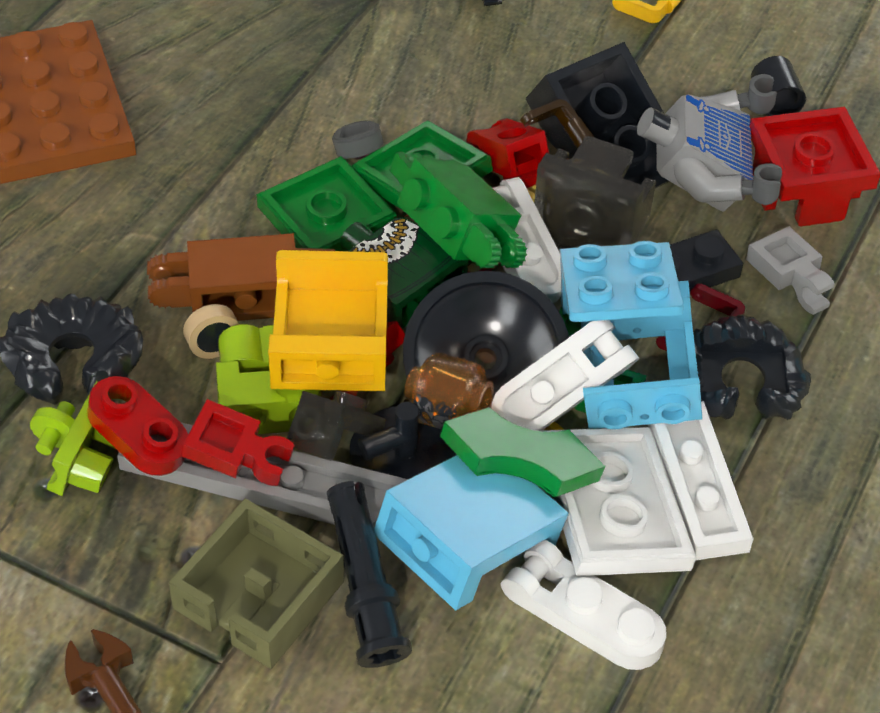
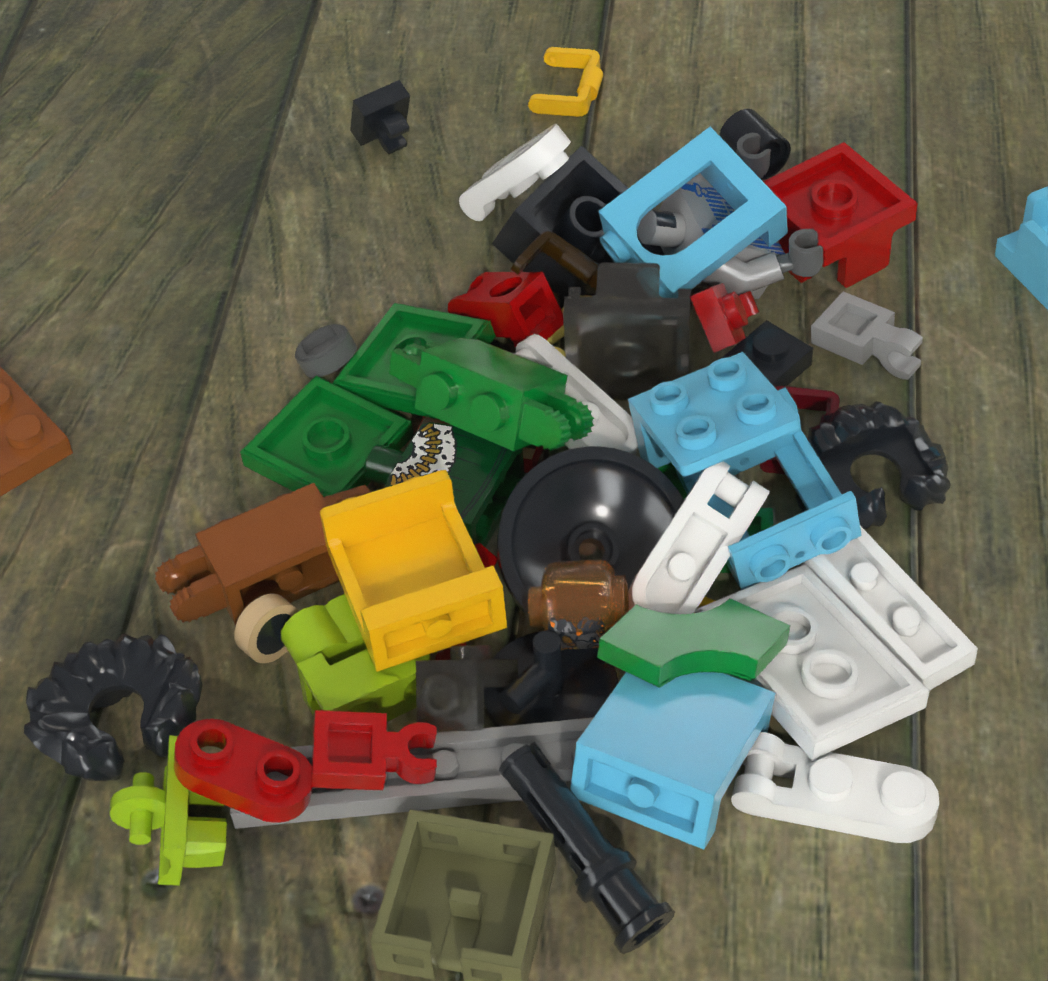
camera: 15 degrees left, 0 degrees up
none -> white plate [459,123,571,221]
none -> medium azure panel [599,126,788,318]
none -> red plate [690,283,760,353]

